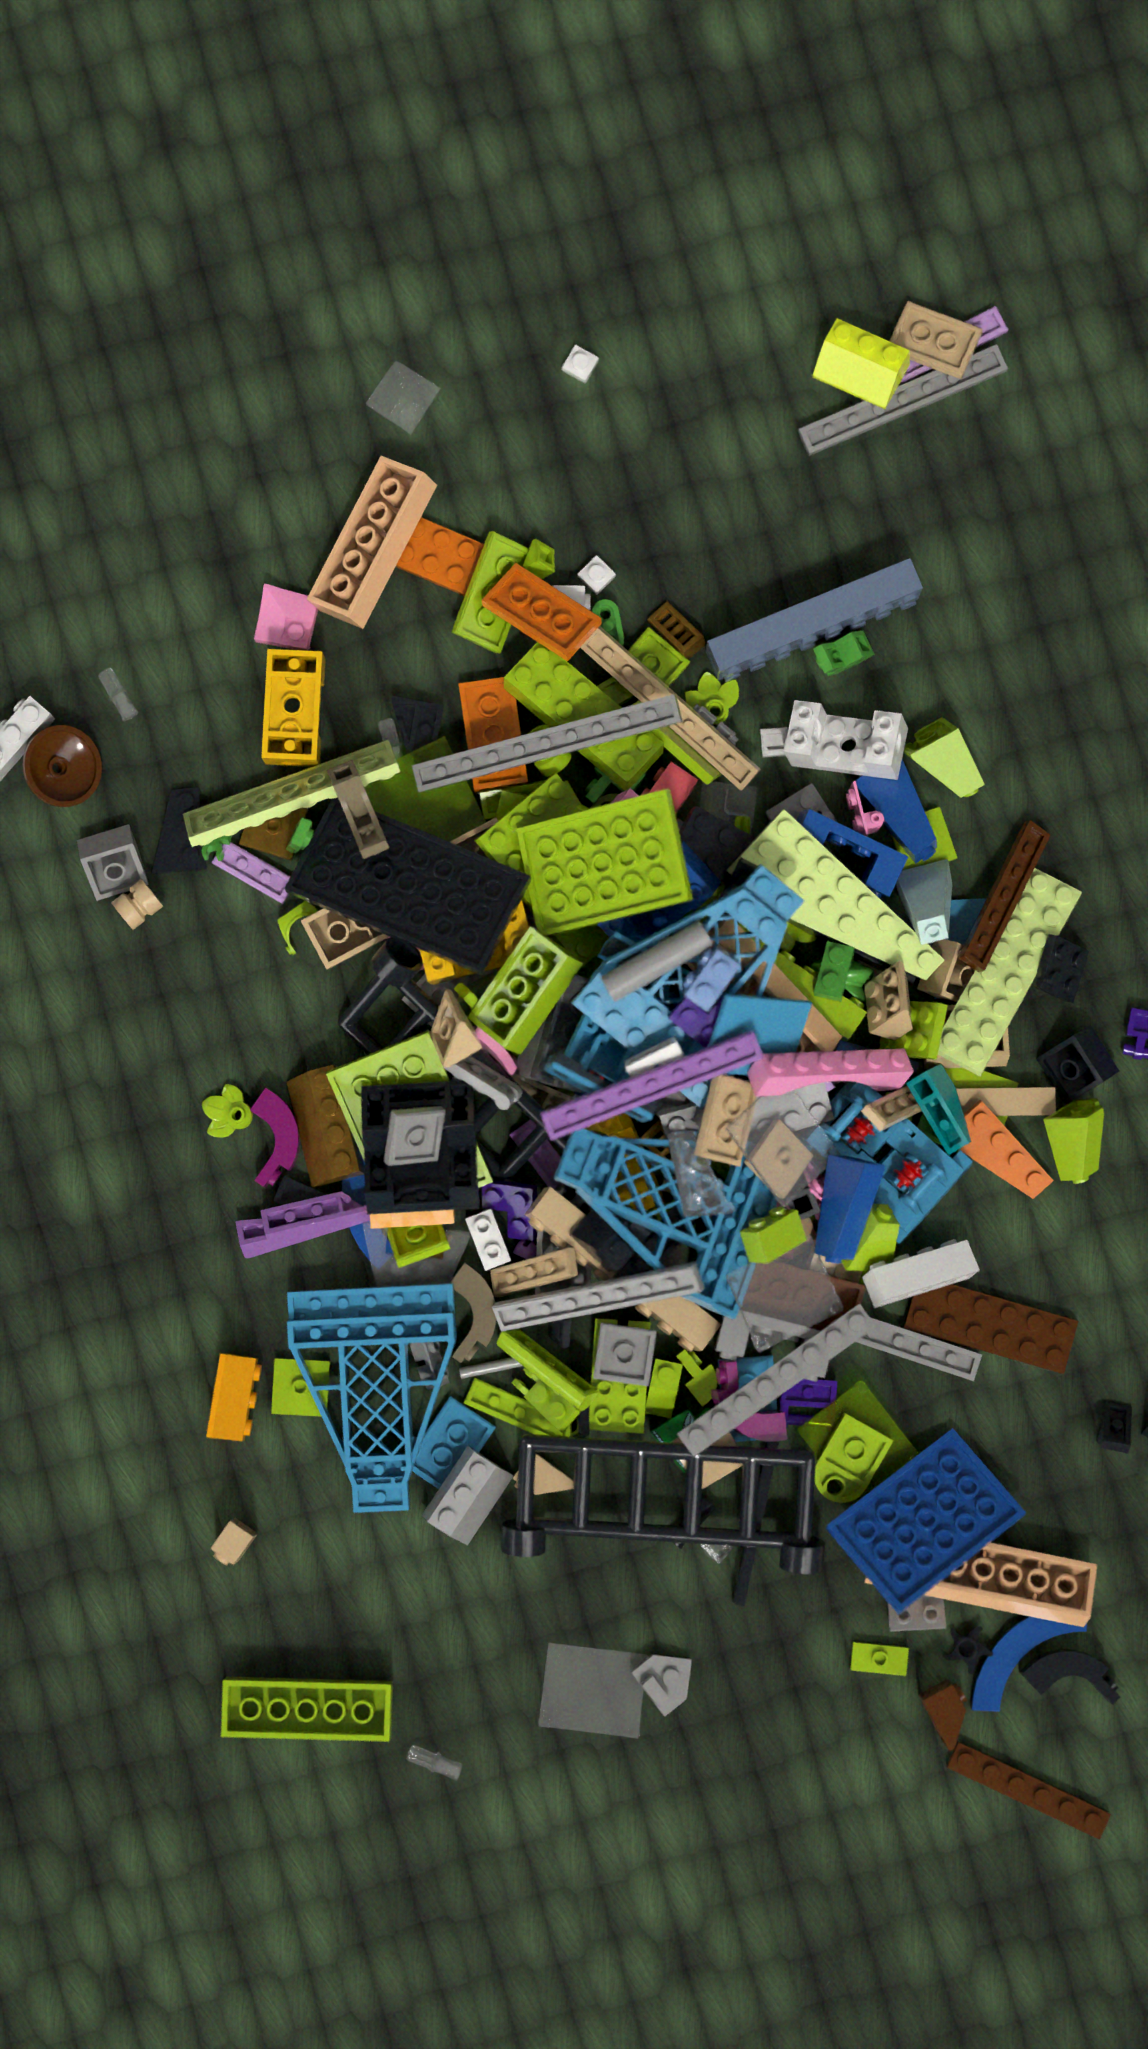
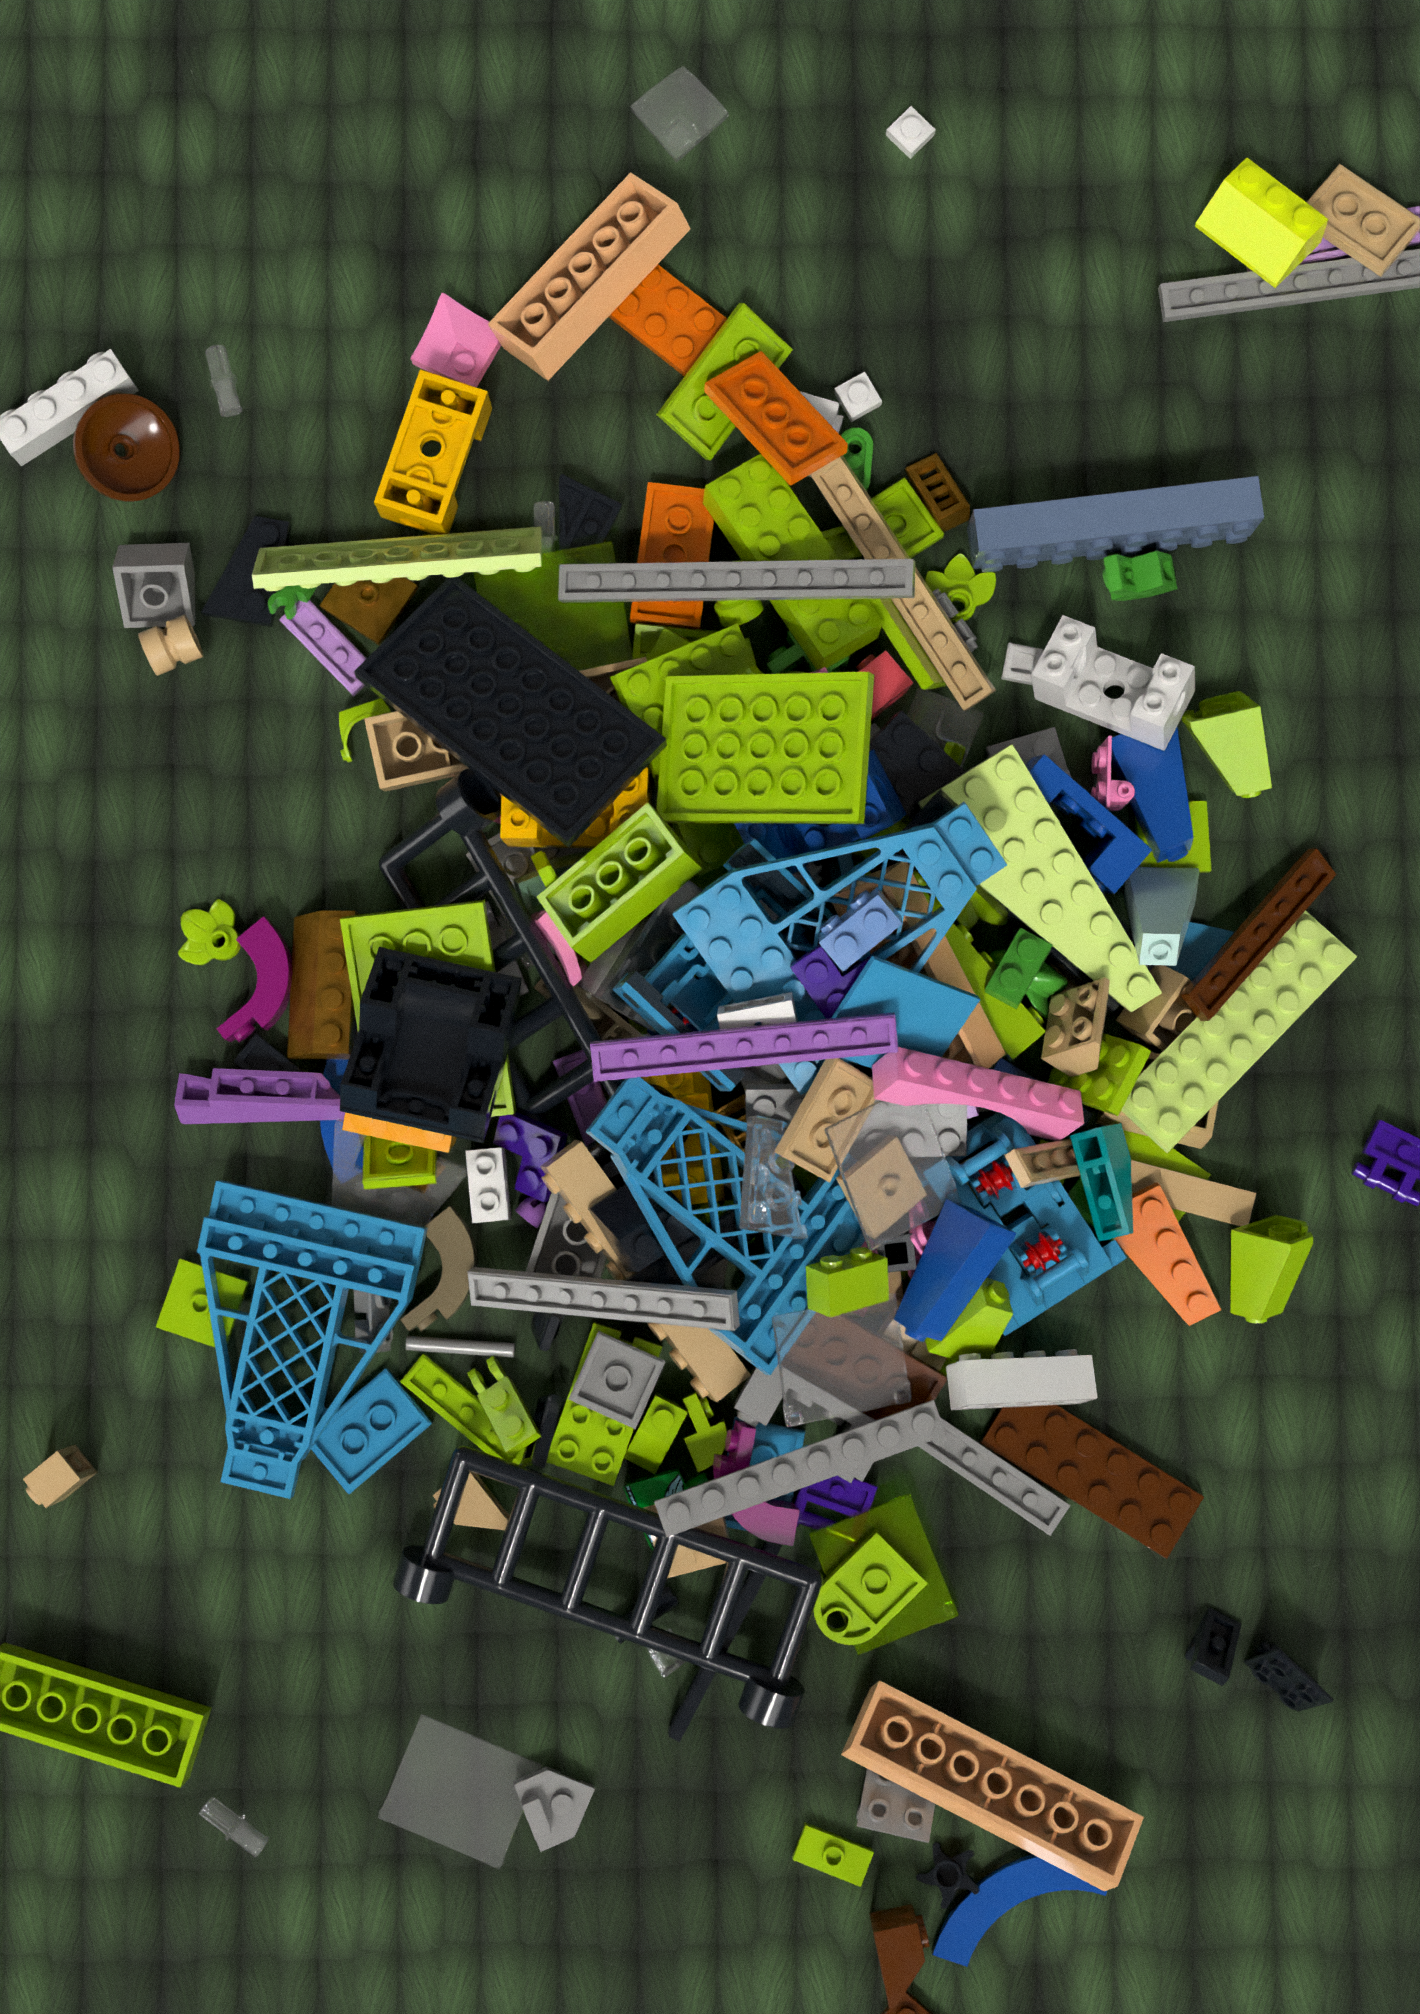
camera: 15 degrees right, 0 degrees up
light orange slope [206,1353,262,1441] -> none
bright green plate [286,818,314,854] -> none
dark tan arch [327,760,389,859] -> none
light grey plate [384,1106,445,1166] -> none
light grey slope [422,1446,514,1545] -> none
tan slope [430,989,482,1068] -> none
light grey plate [444,1055,522,1110] -> none
tan tile [490,1248,578,1297] -> none
lime brick [497,1328,598,1411] -> none
lime slope [523,539,555,579] -> none
light grey brick [600,920,713,1002] -> none
blue plate [826,1428,1026,1615] -> none
black arch [1019,1649,1121,1705] -> none
black plate [1033,934,1089,1003] -> none
black slope [1036,1025,1120,1105] -> none

